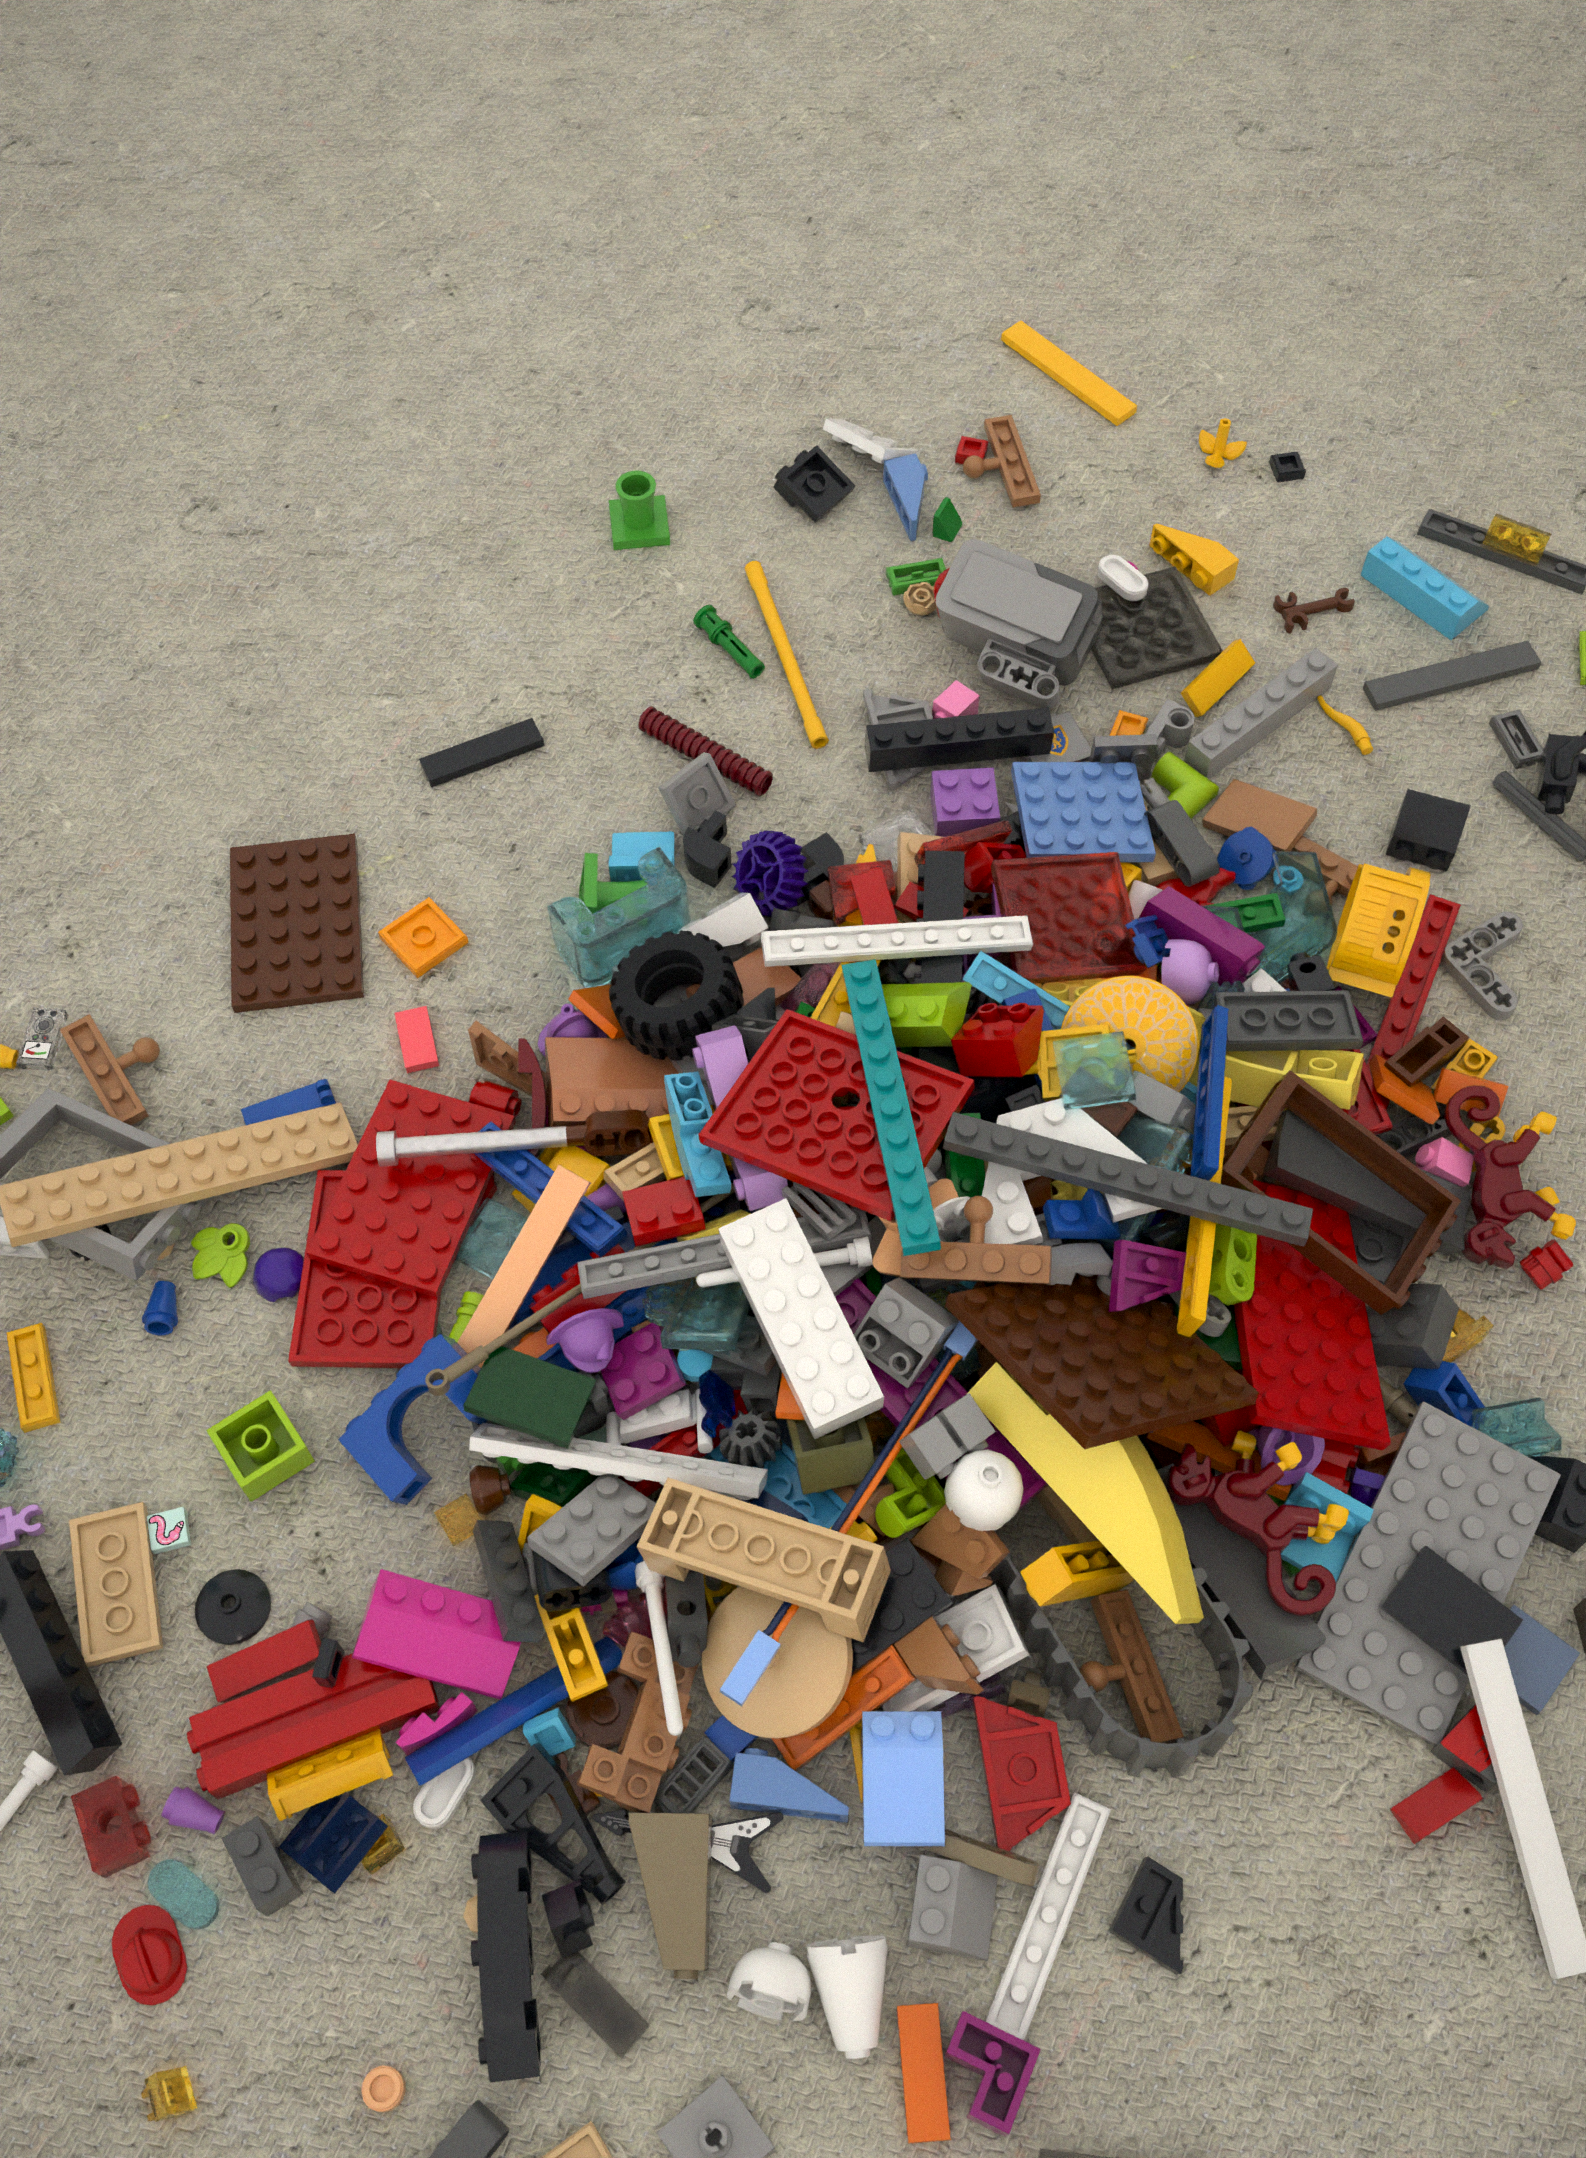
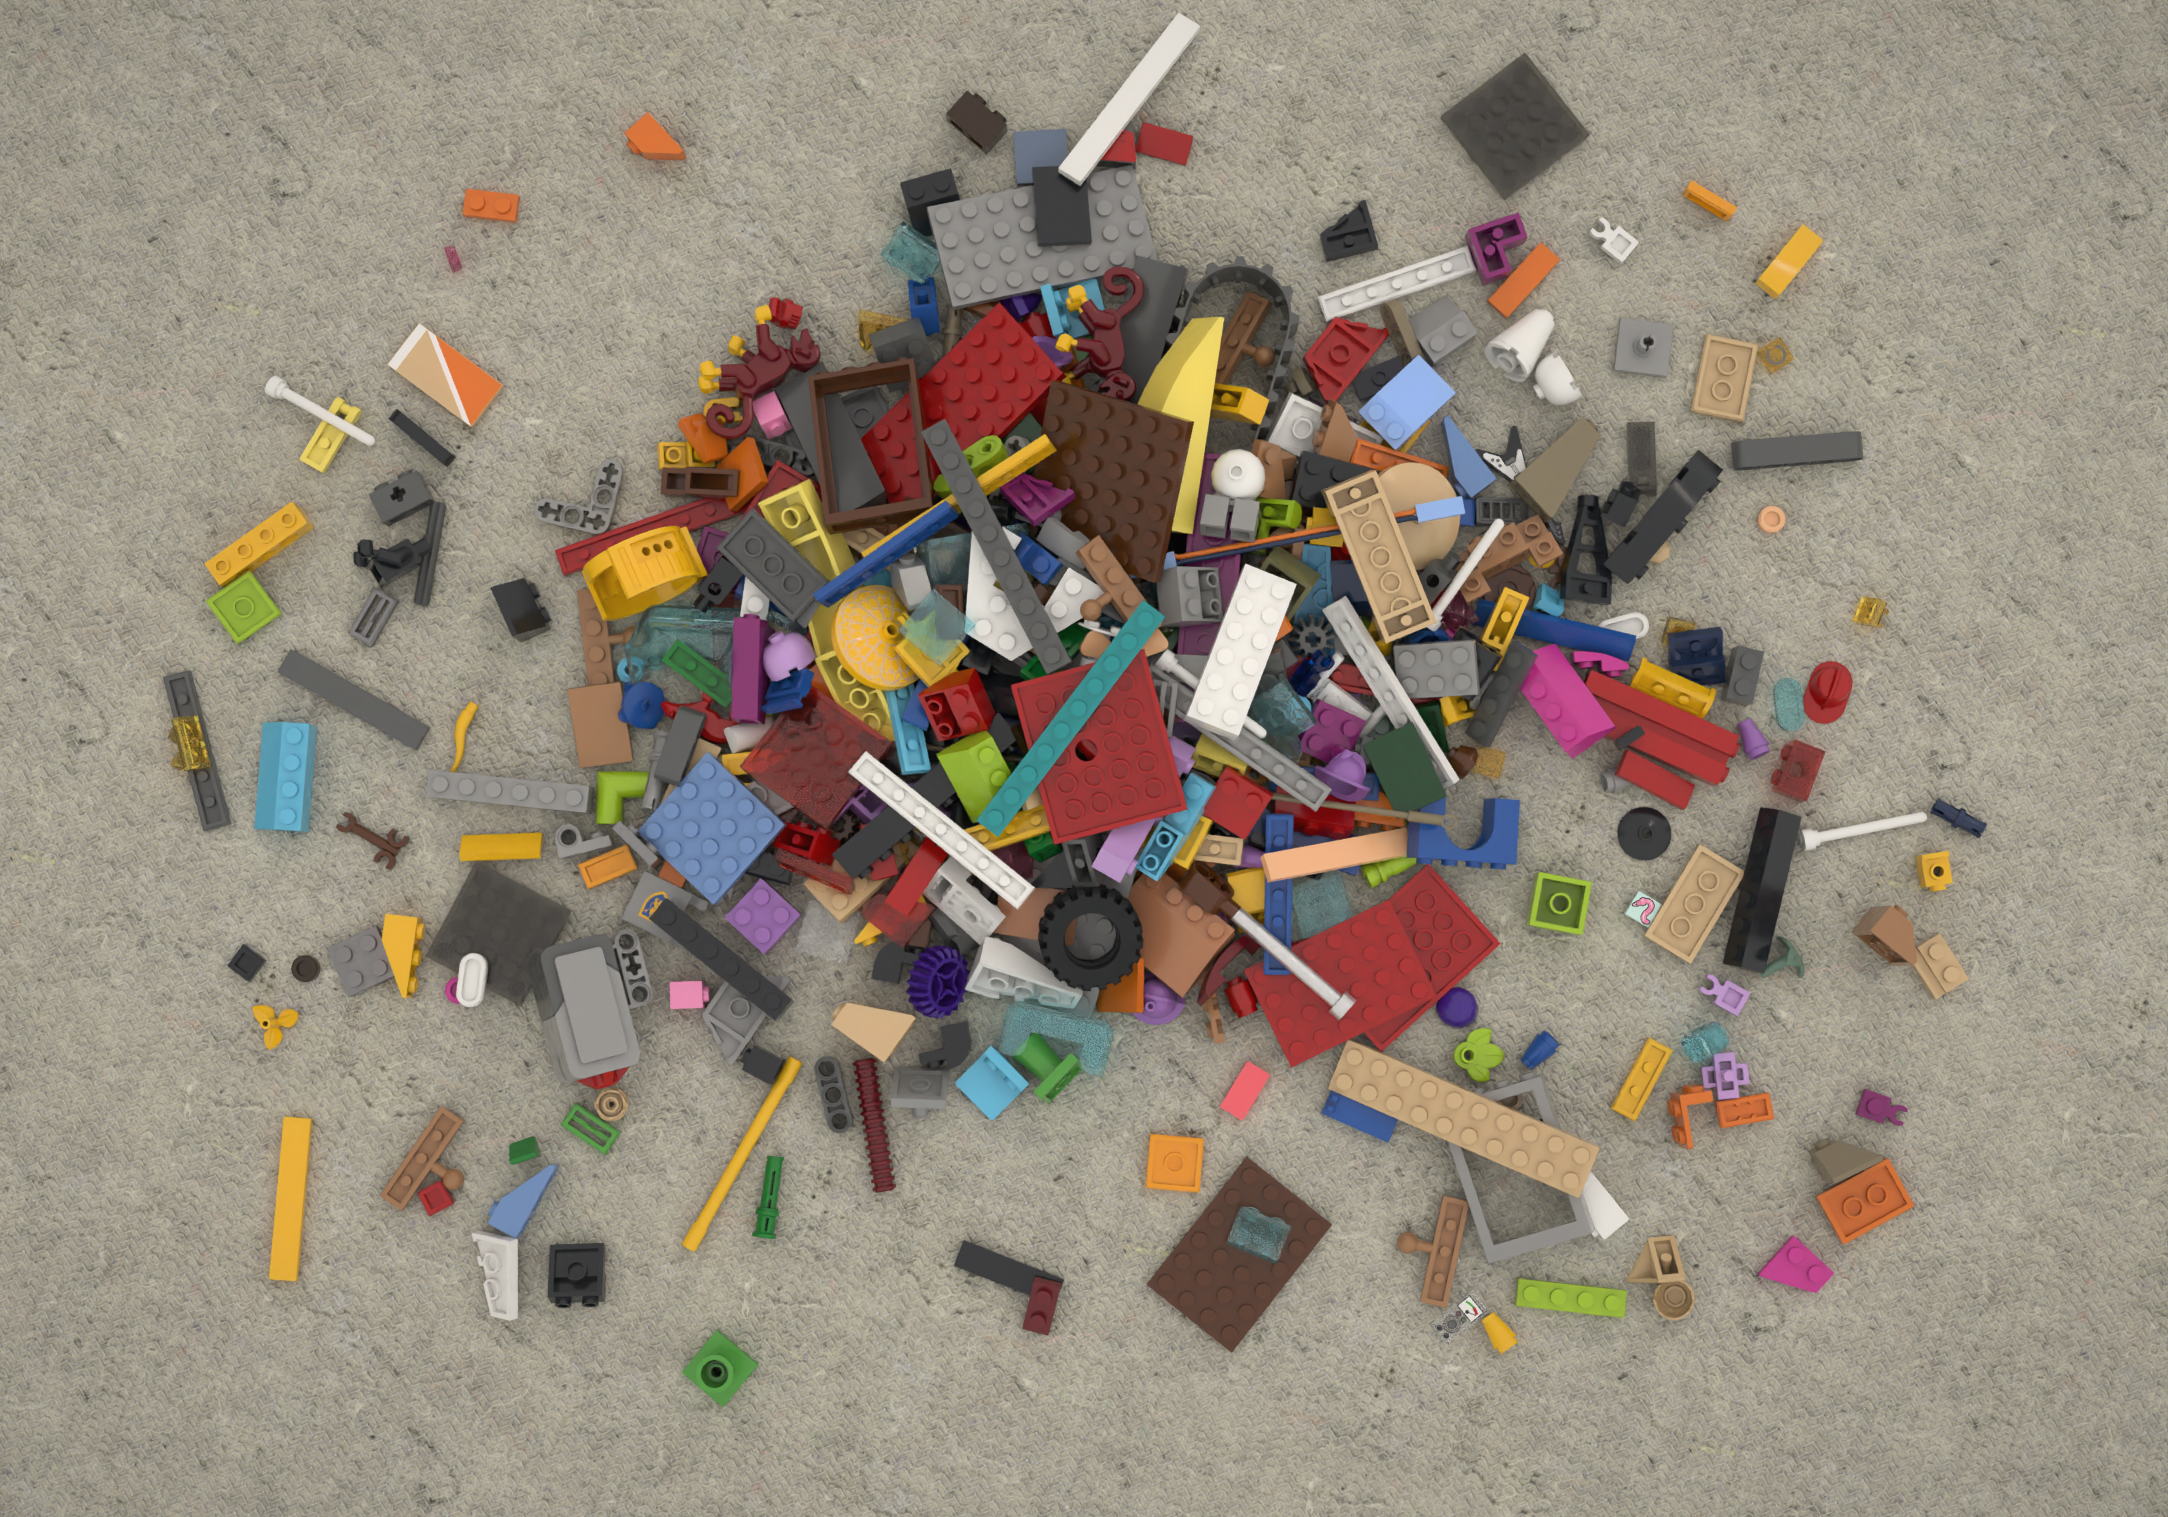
camera: 130 degrees left, 25 degrees up
none -> dark brown tile [291,955,320,982]
none -> flat silver plate [327,926,395,997]
none -> black brick [741,1045,785,1085]
none -> dark grey beam [814,1056,853,1133]
none -> tan slope [831,1002,919,1063]
none -> dark red plate [1022,1276,1062,1336]
none -> clear light blue bracket [1225,1206,1291,1264]
none -> black plate [1352,356,1404,401]

